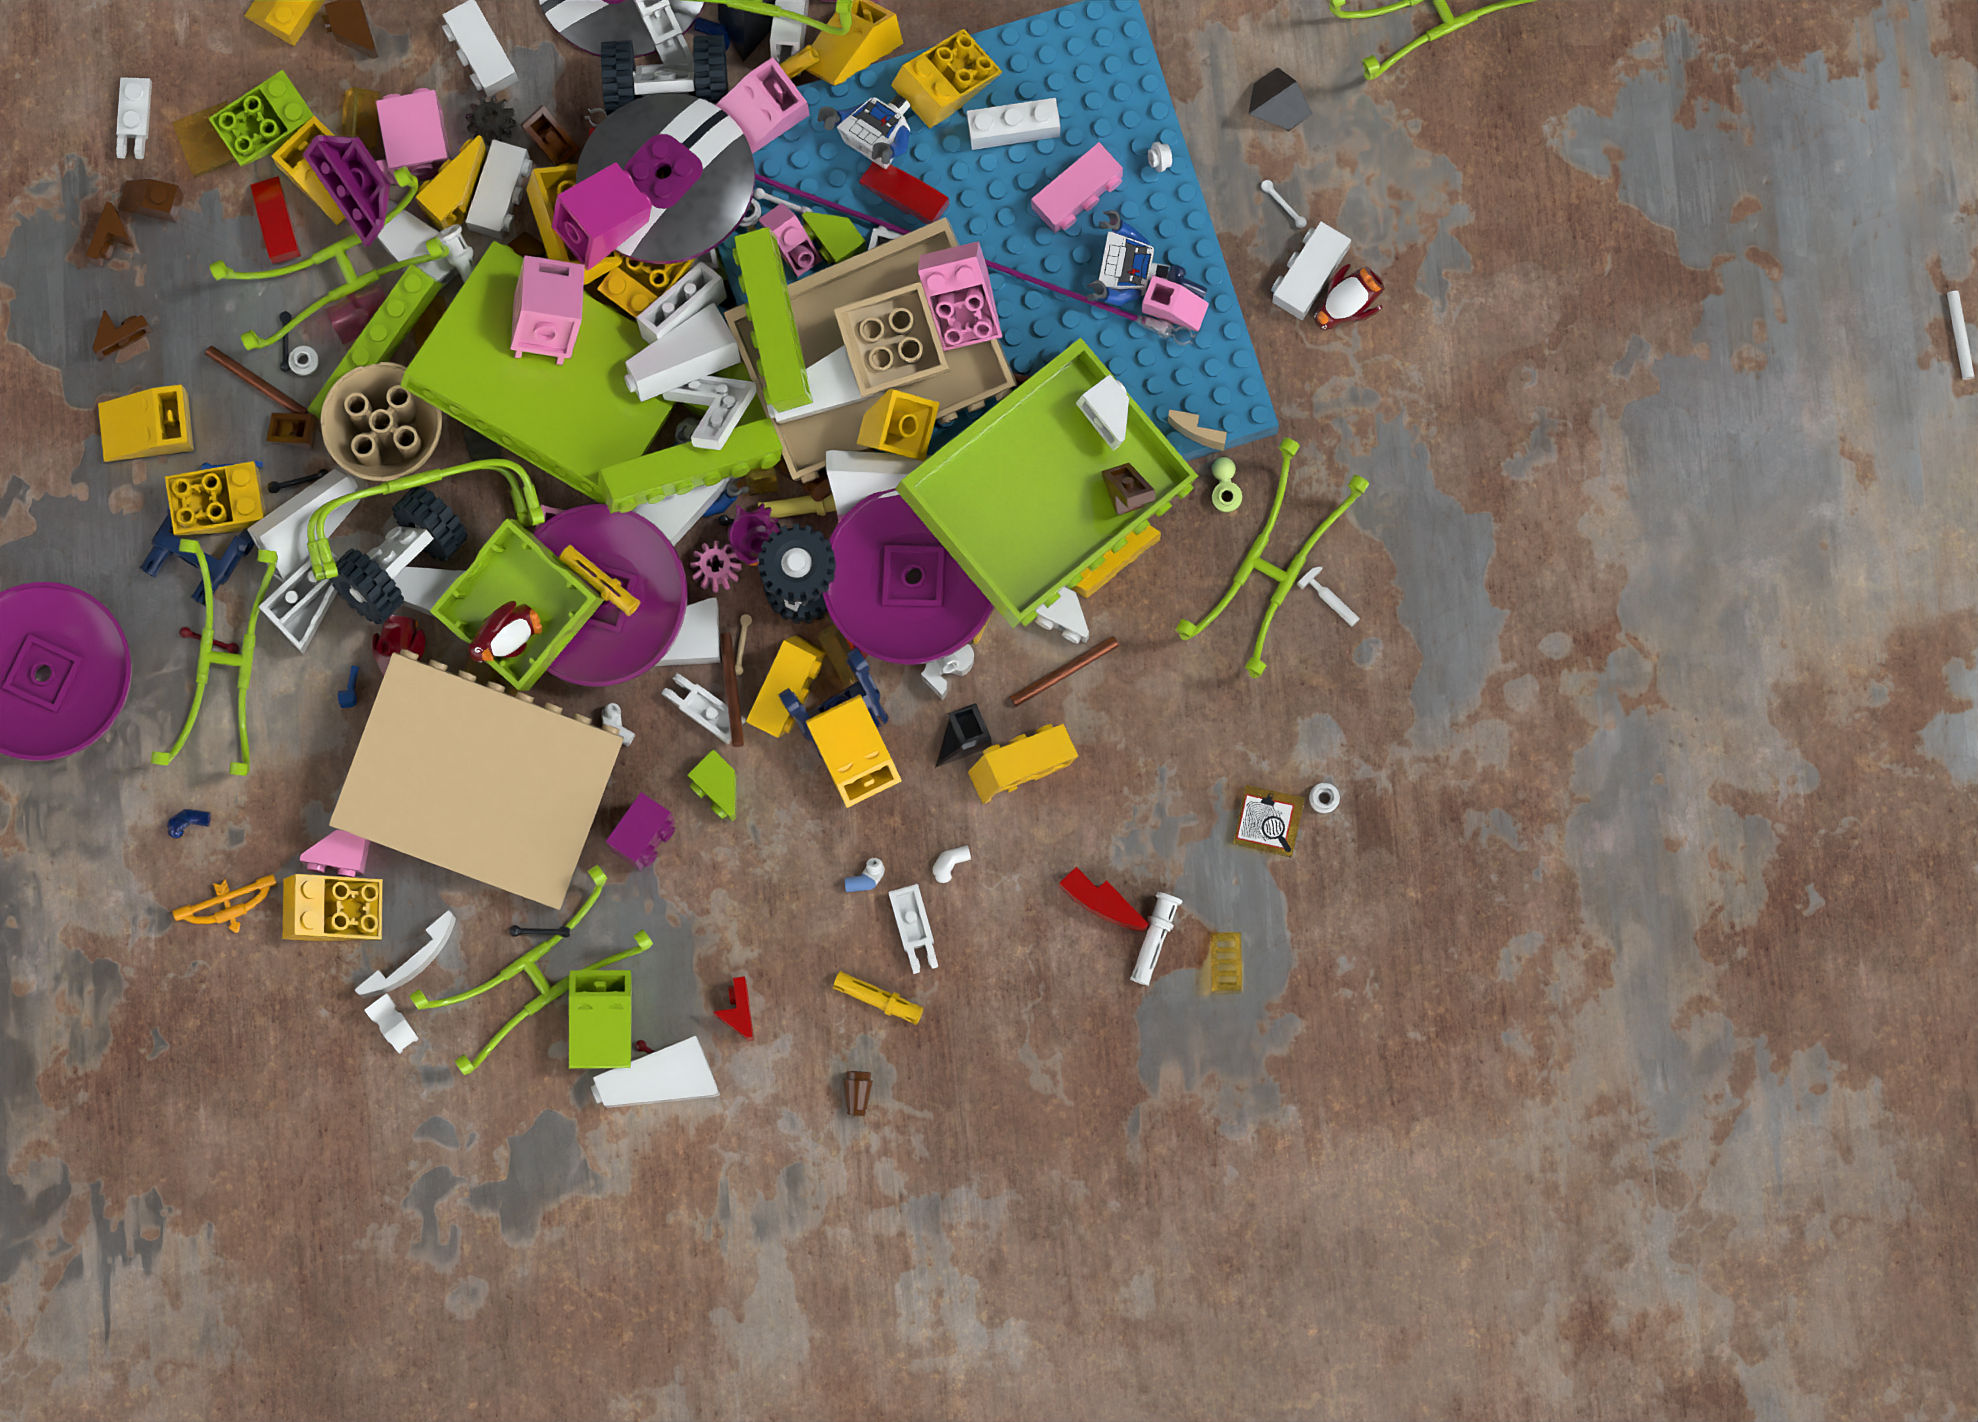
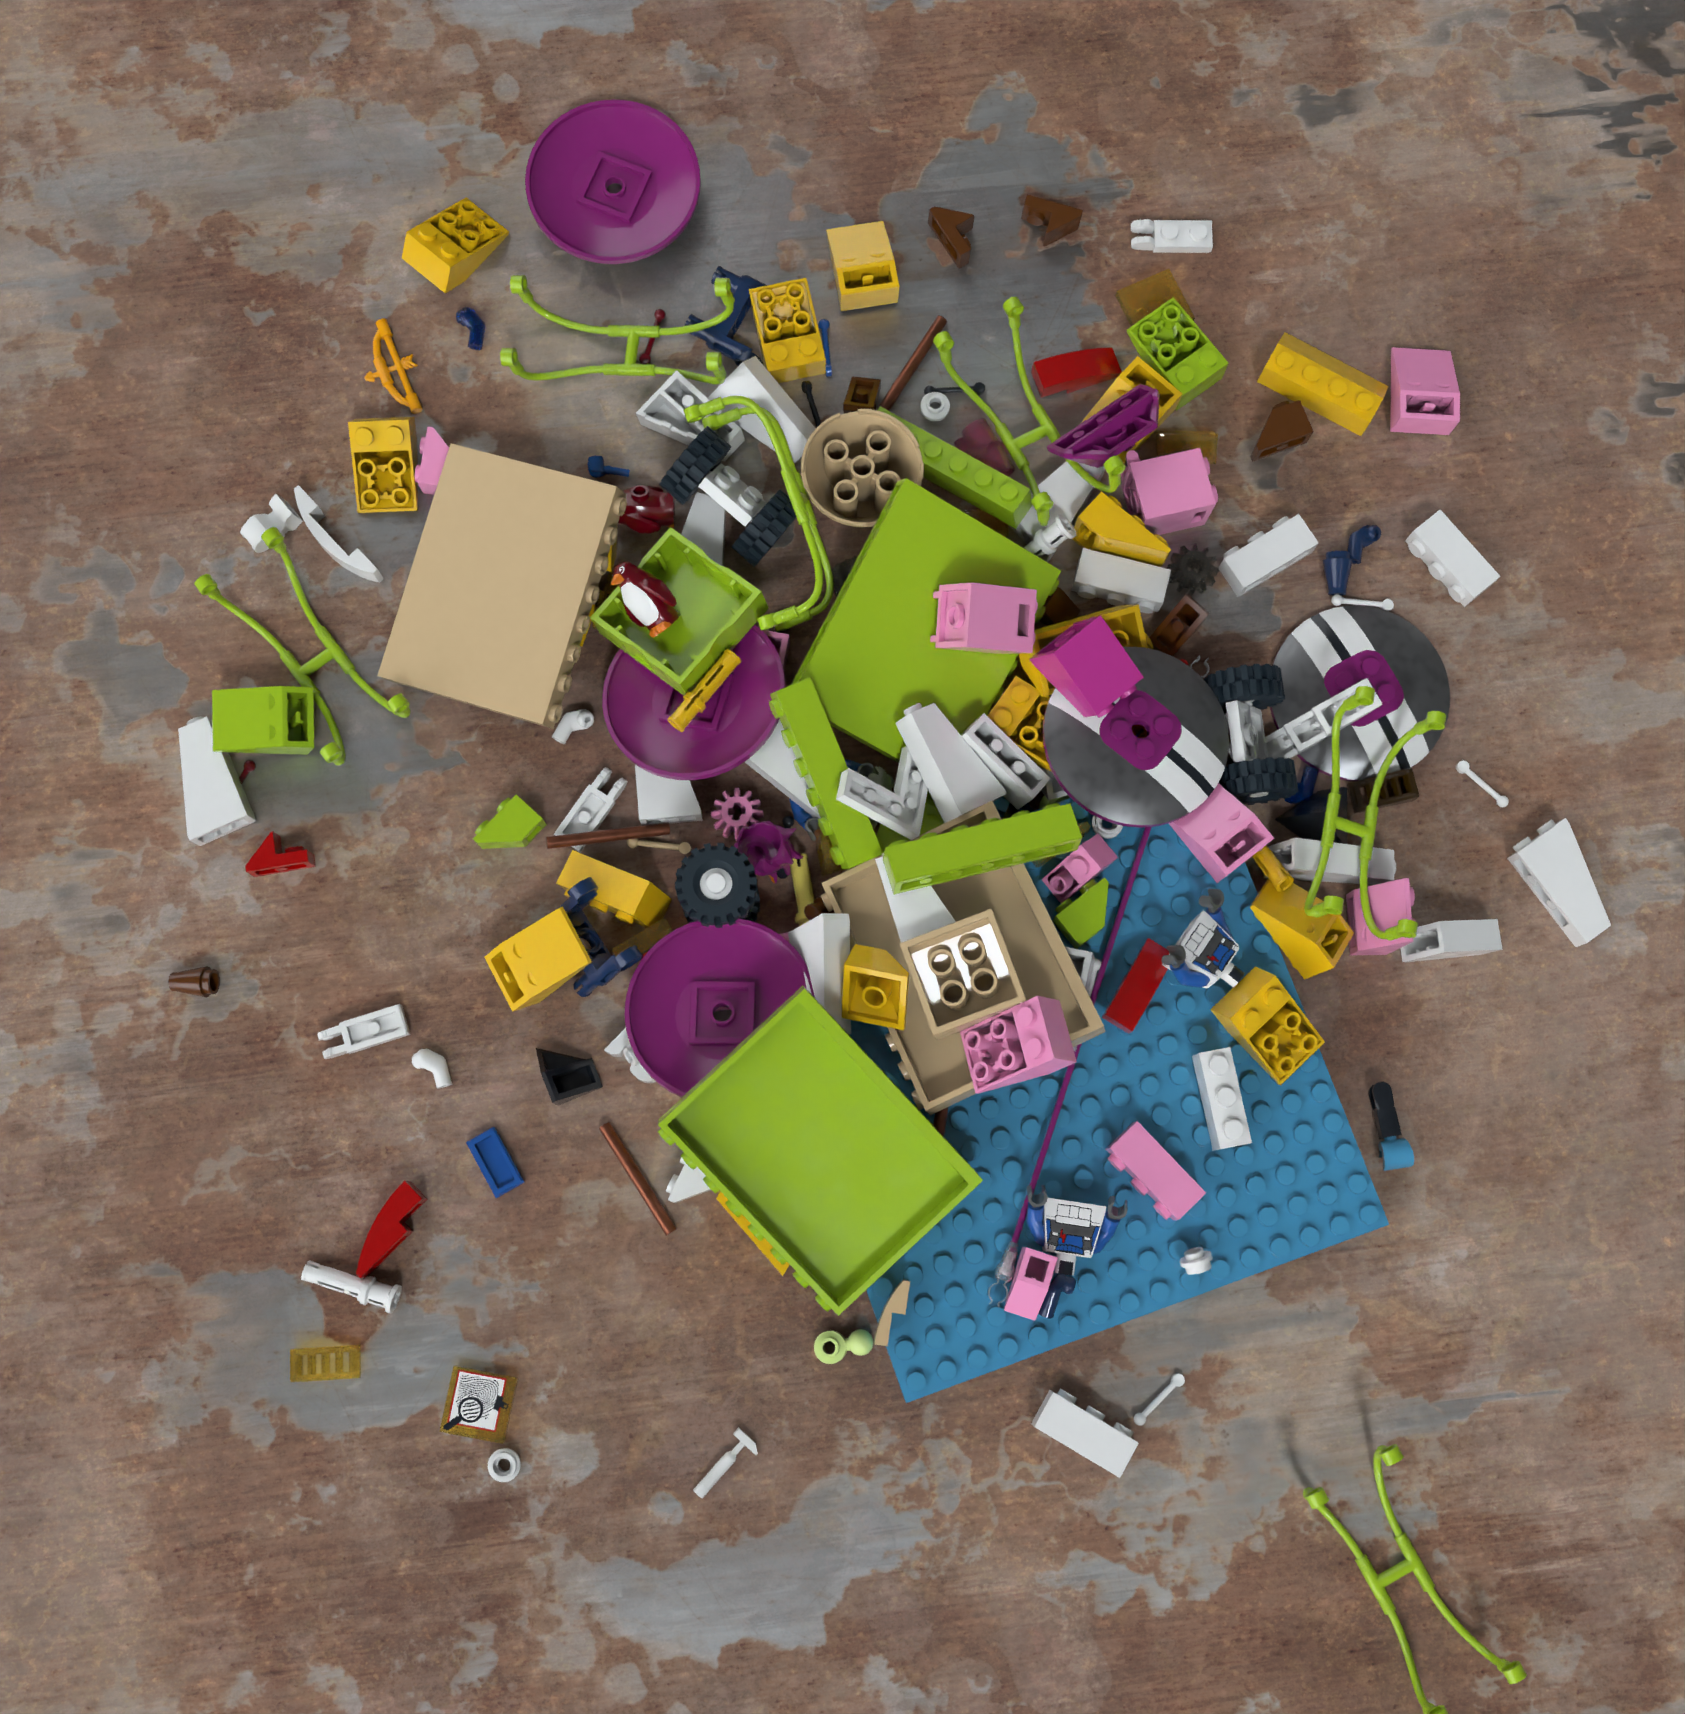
camera: 80 degrees right, 0 degrees up
reddish brown slope [118,179,184,223] -> none
black hinge [509,925,571,938] -> none
magenta brick [606,792,676,872] -> none
white hinge [753,188,813,214] -> none
yellow pin [833,971,924,1025] -> none
arm [845,858,885,893] -> none
yellow wedge [968,724,1078,804] -> none
white slope [1076,375,1129,451] -> none
reddish brown slope [1101,463,1156,515] -> none
lime bar [1175,437,1369,678] -> none
slope [1248,67,1312,131] -> none
animal [1314,264,1385,330] -> none
none -> yellow slope [402,197,509,293]
none -> blue tile [466,1127,525,1198]

